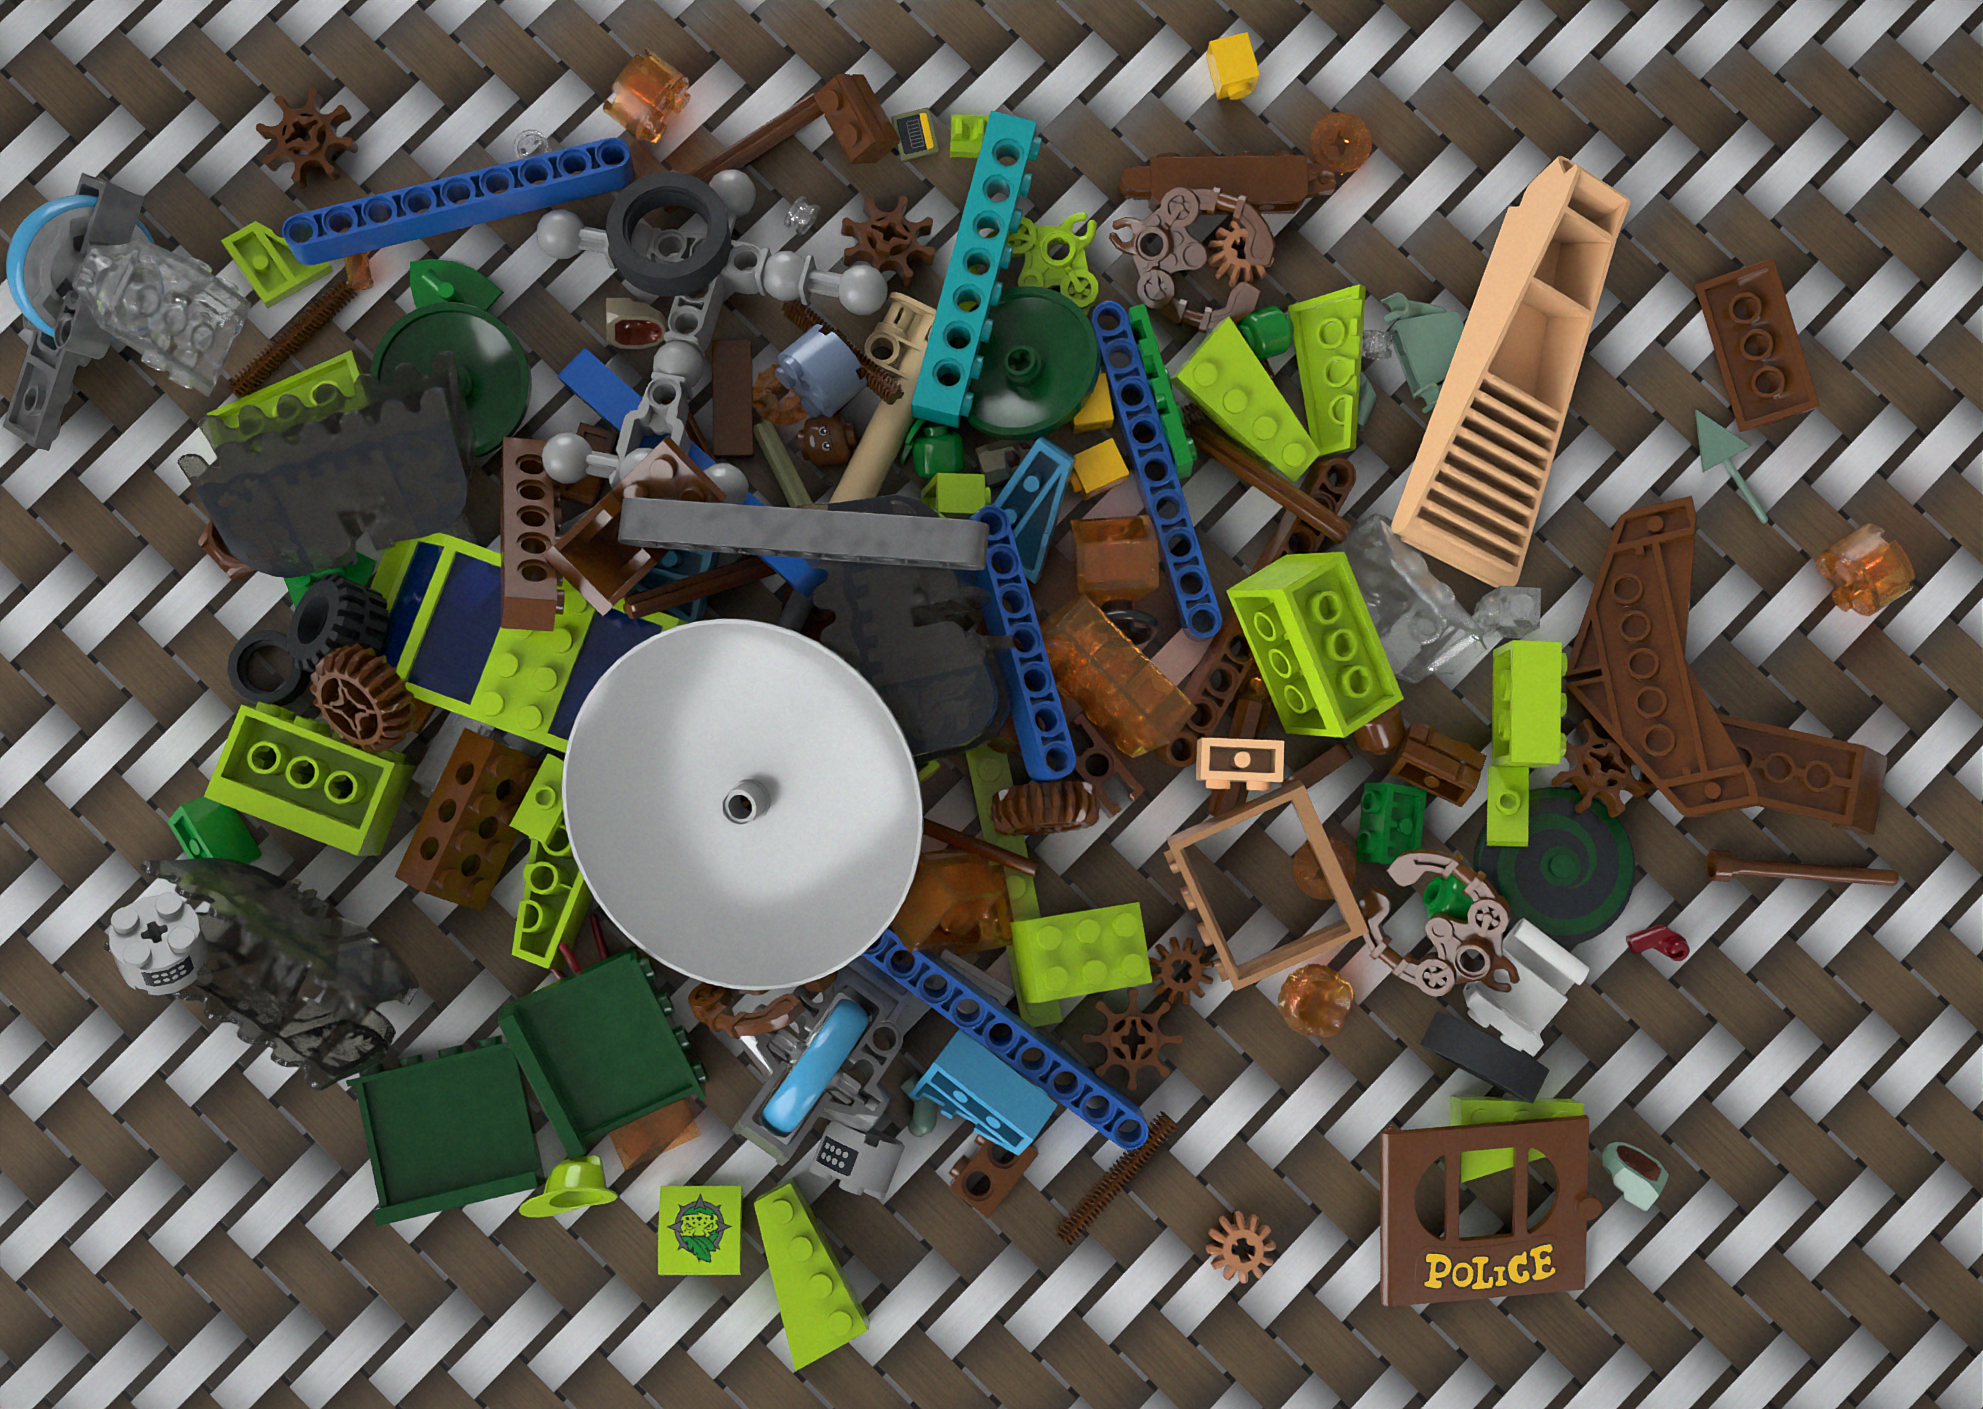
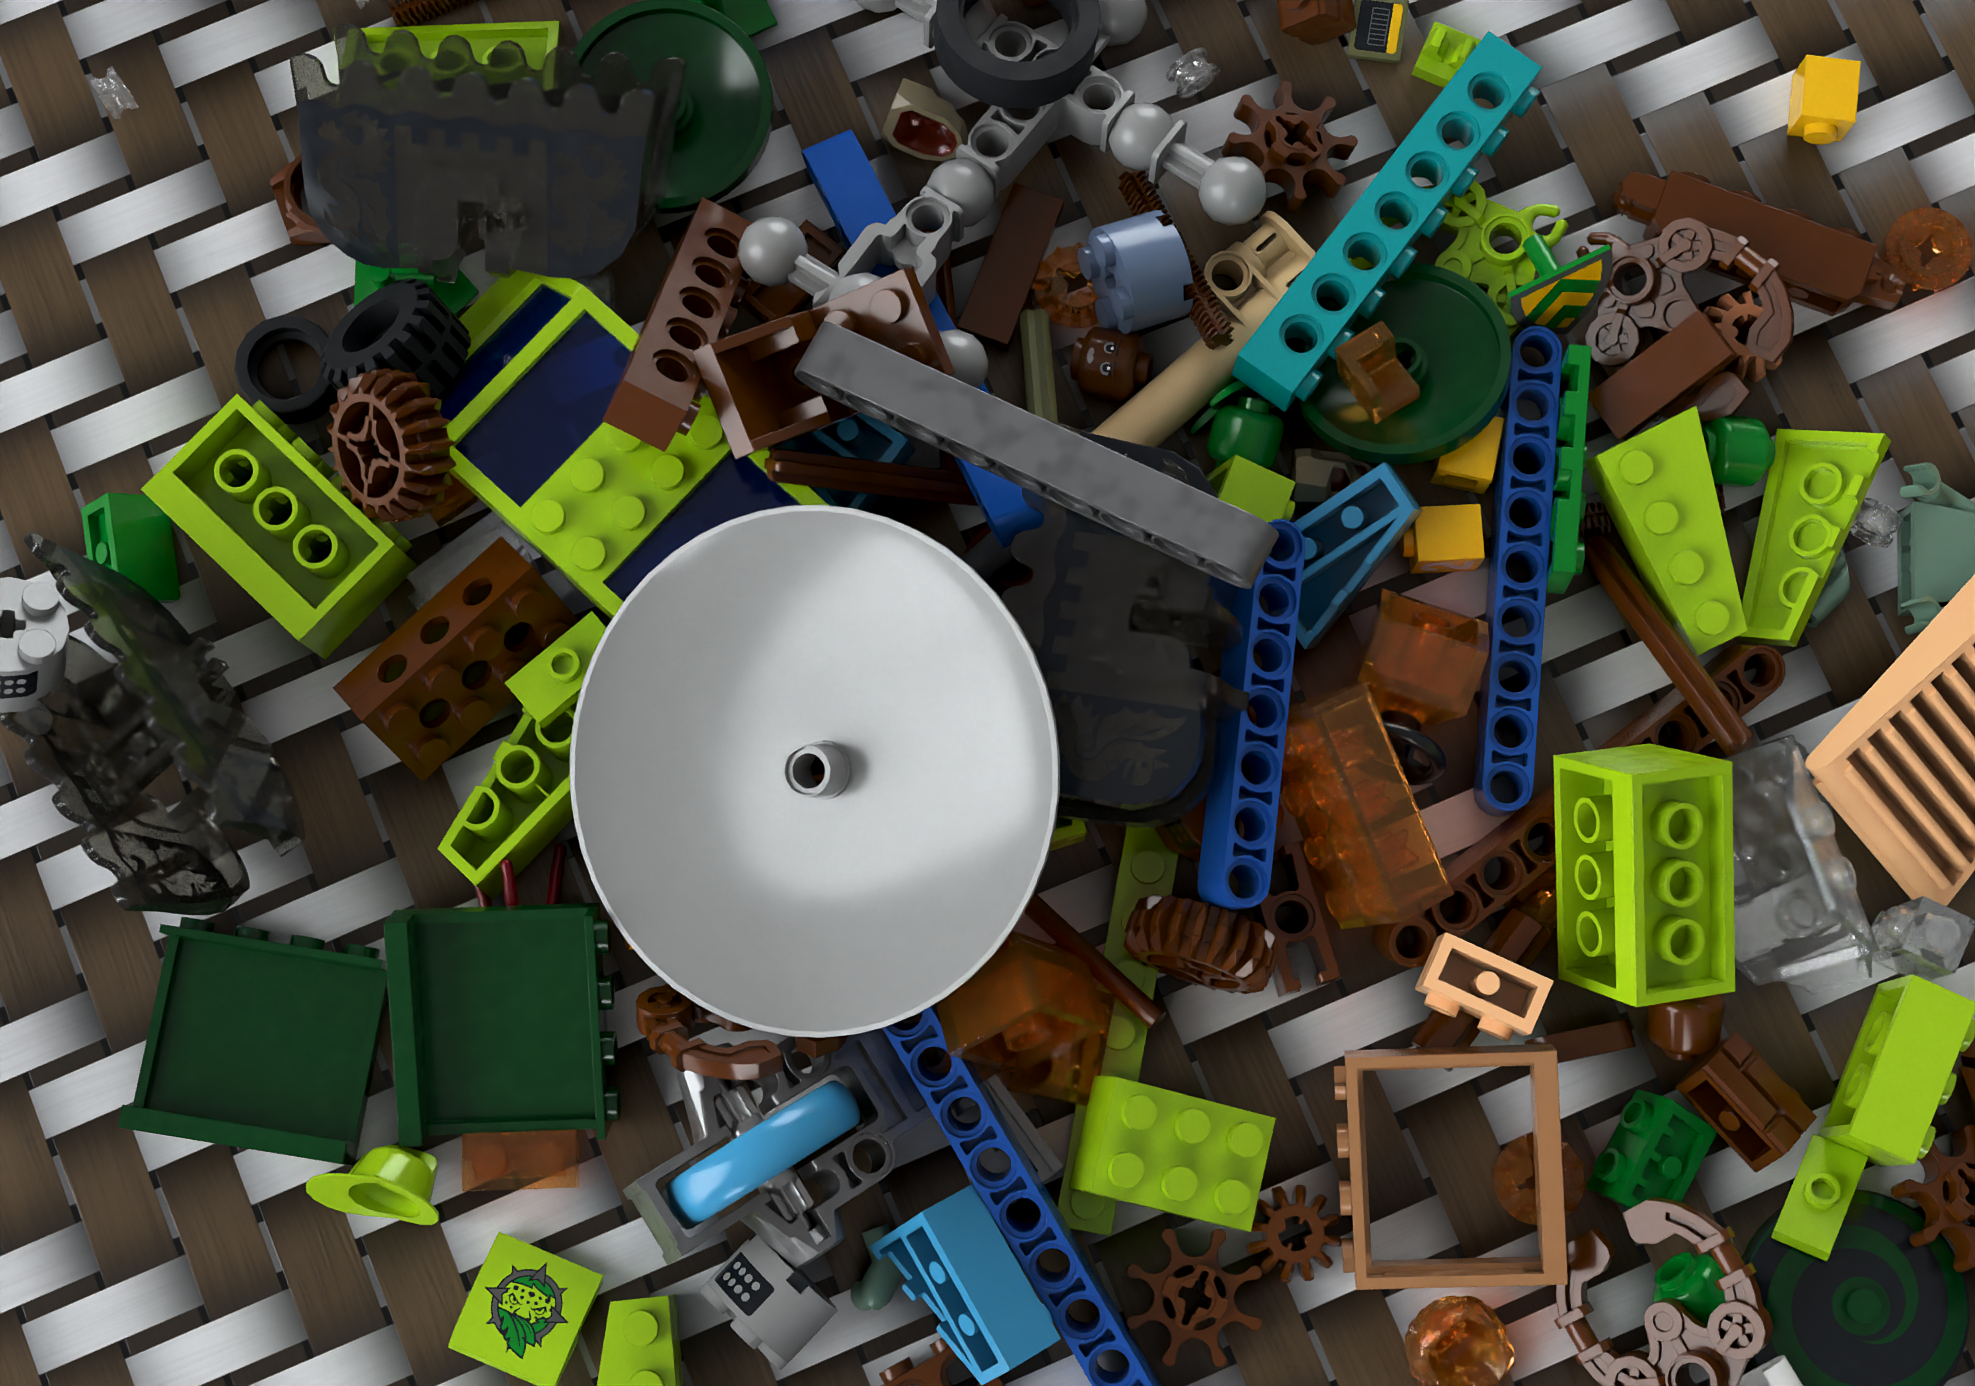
camera: 30 degrees right, 5 degrees down
none -> clear bush [89,66,140,121]
none -> clear orange panel [1334,320,1420,424]
none -> shield [1507,234,1612,334]
none -> reddish brown piece [1588,309,1739,441]

